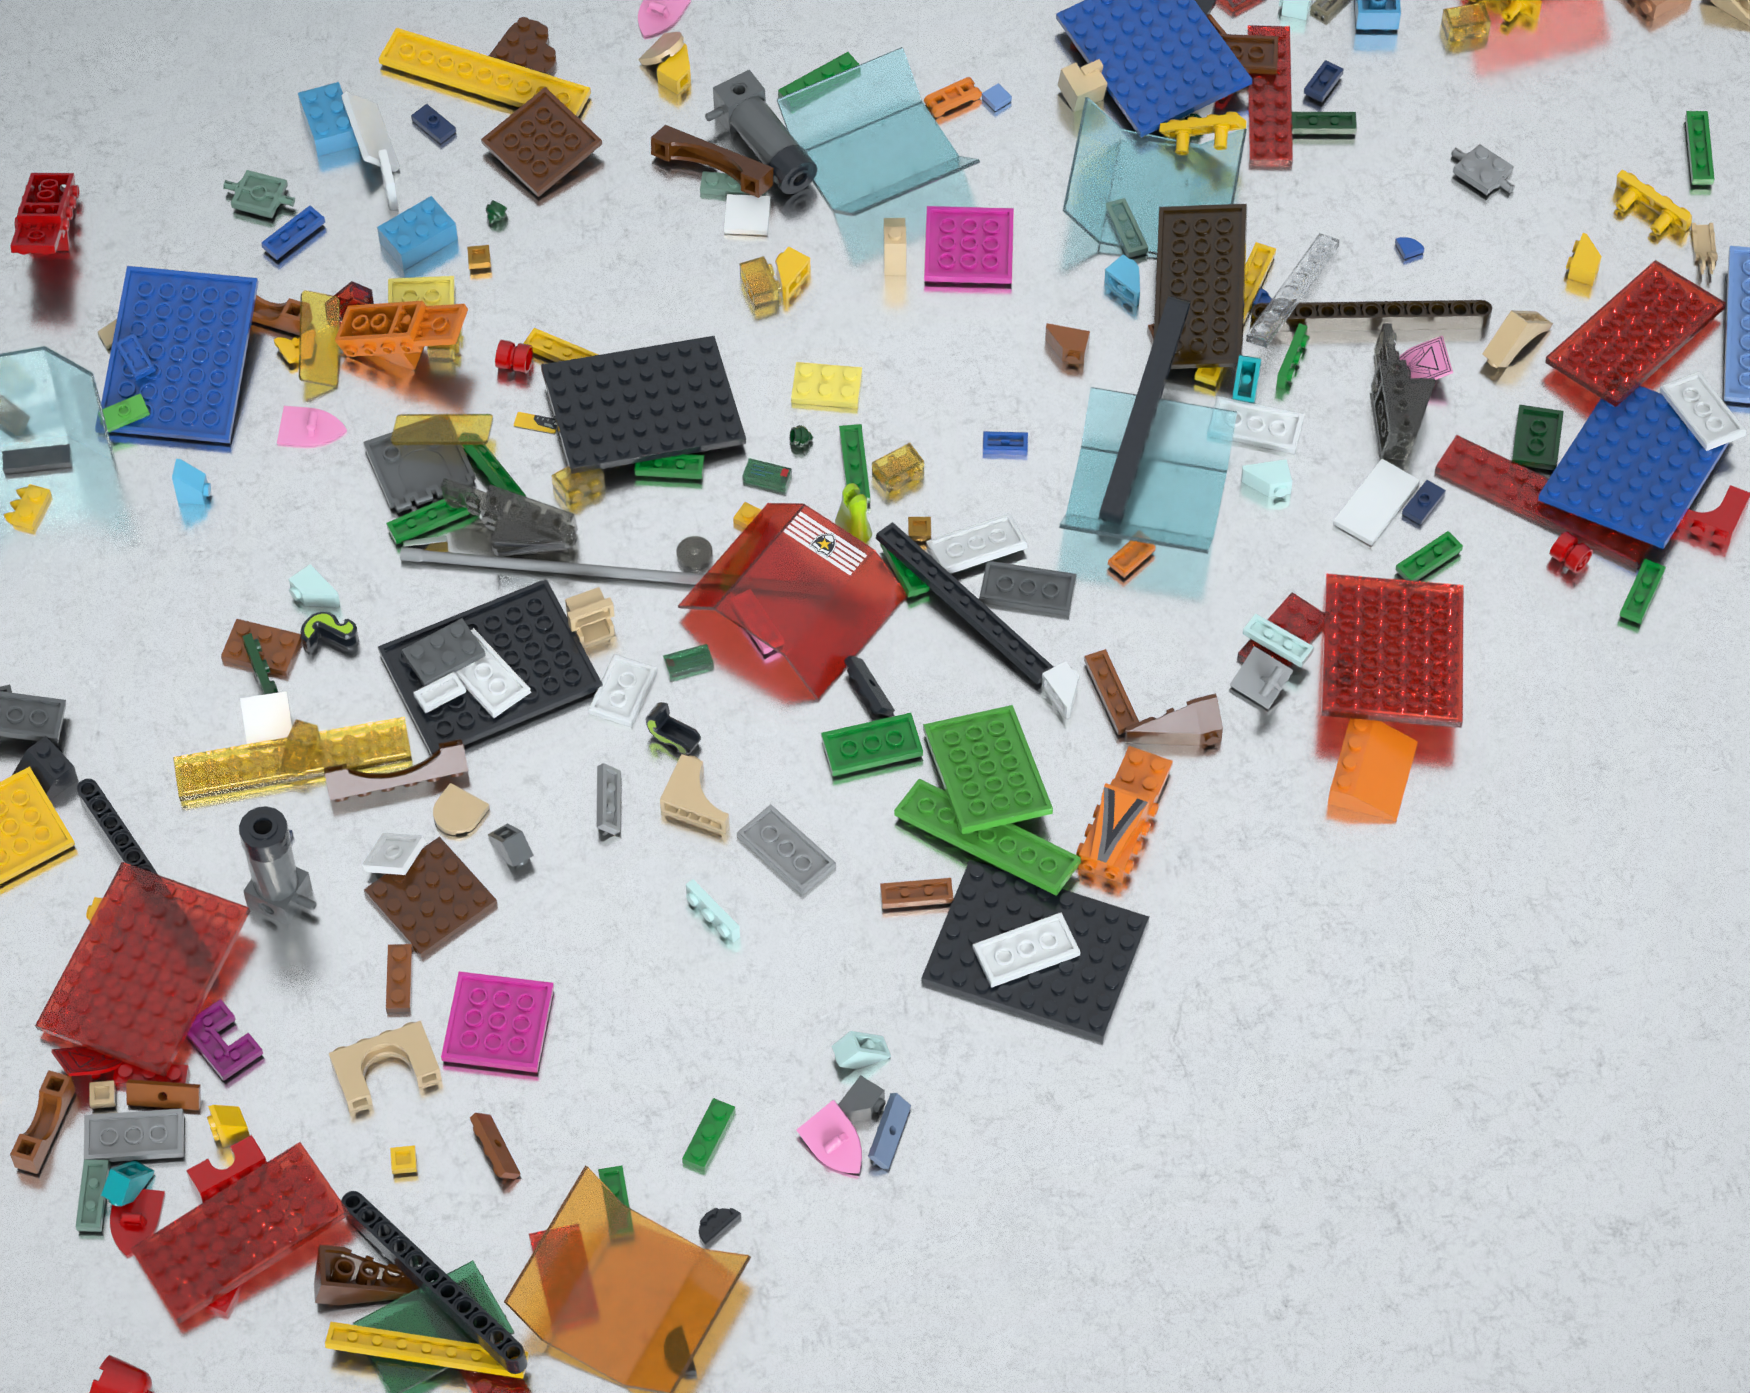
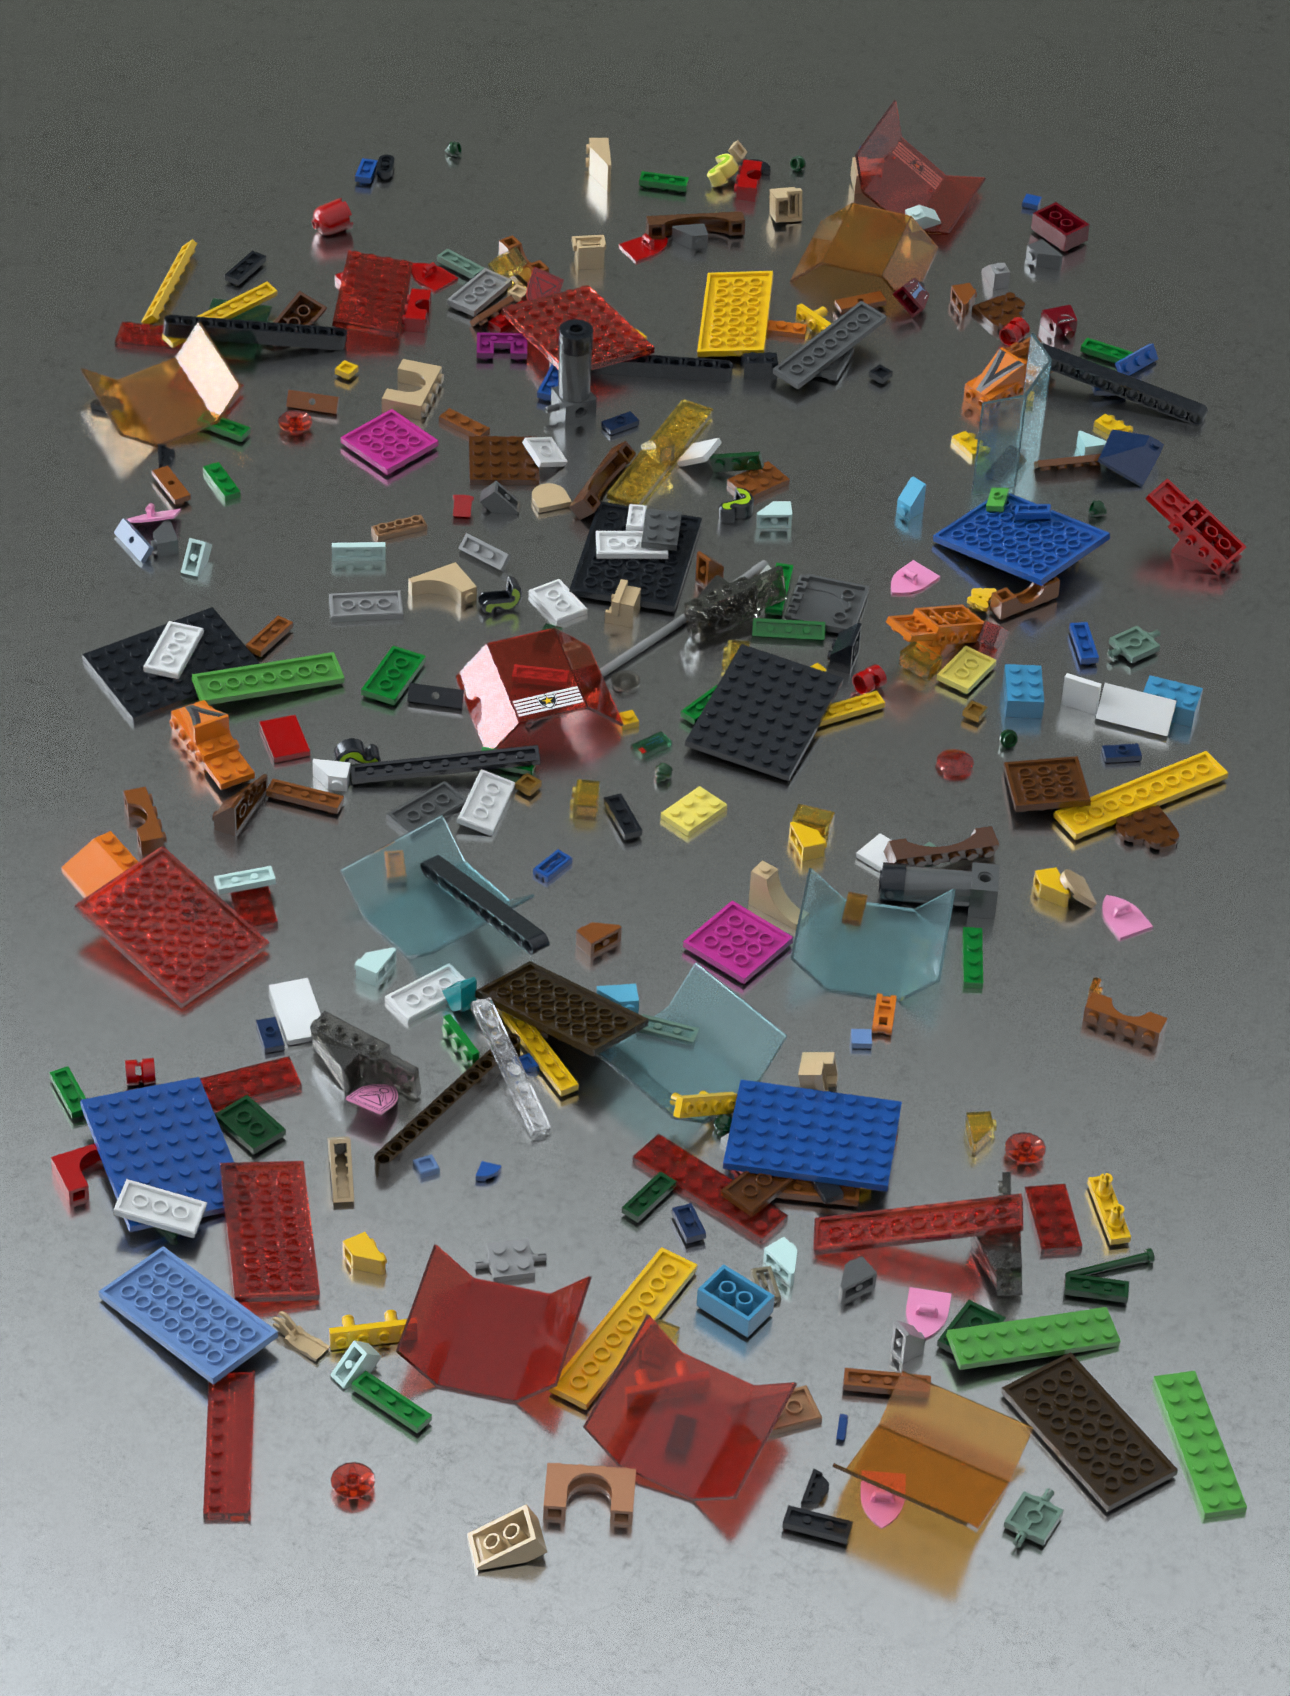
camera: 125 degrees right, 15 degrees down
teal slope [101,1160,155,1206] -> none
yellow slope [207,1105,250,1148] -> none
clear yellow piece [299,290,339,387] -> none
clear yellow piece [391,414,493,445] -> none
lime piece [835,483,872,546] -> none
green plate [839,424,871,503] -> none
bright green plate [923,705,1053,834] -> none
light grey plate [1230,646,1293,710] -> none
green plate [1395,531,1463,585] -> none
none -> dark orange arch [123,787,167,855]
none -> dark orange tile [152,466,191,505]
none -> red tile [259,715,310,763]
none -> clear red dish [278,410,313,433]
none -> light aqua slope [330,1340,382,1389]
none -> black animal [333,738,381,764]
none -> medium nougat tile [371,515,427,542]
none -> clear red piece [396,1244,592,1403]
none -> medium blue tile [413,1154,440,1179]
none -> red tile [453,495,474,519]
none -> clear yellow brick [487,247,527,278]
none -> blue plate [537,363,559,400]
none -> yellow plate [549,1247,698,1410]
none -> black plate [604,793,643,840]
none -> dark orange slope [695,551,724,588]
none -> black slope [827,623,862,674]
none -> clear orange tile [841,892,868,926]
none -> clear red dish [936,749,974,778]
none -> dark green plate [1088,500,1107,518]

